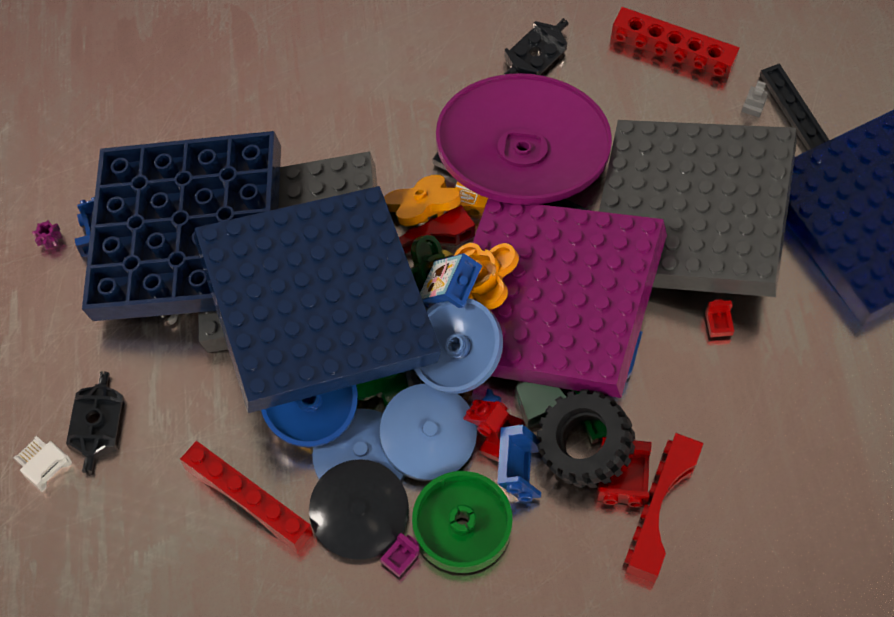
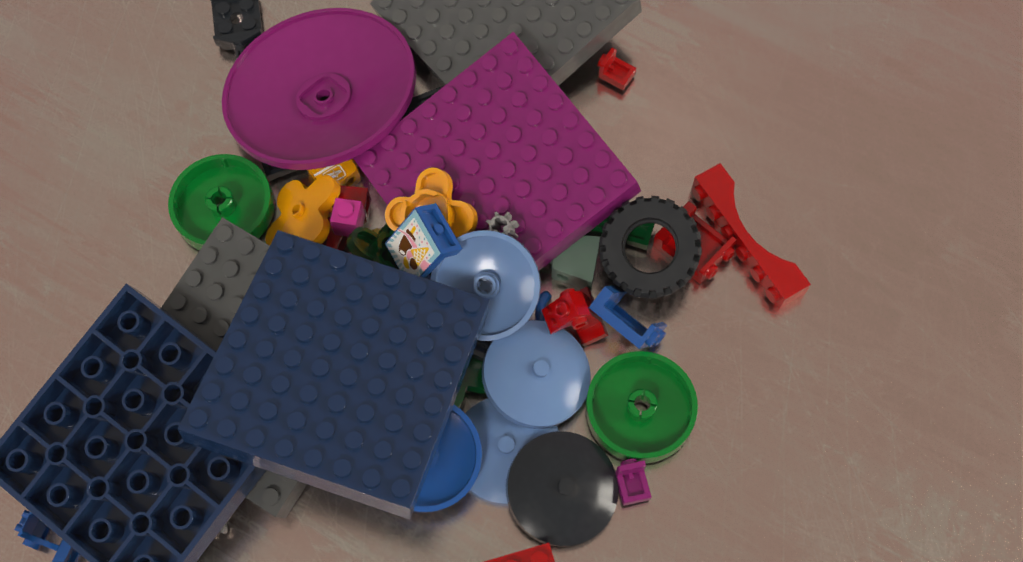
camera: 50 degrees left, 5 degrees up
none -> green piece [168,154,275,250]
none -> dark pink brick [330,198,366,237]
none -> light grey gear [486,212,520,238]

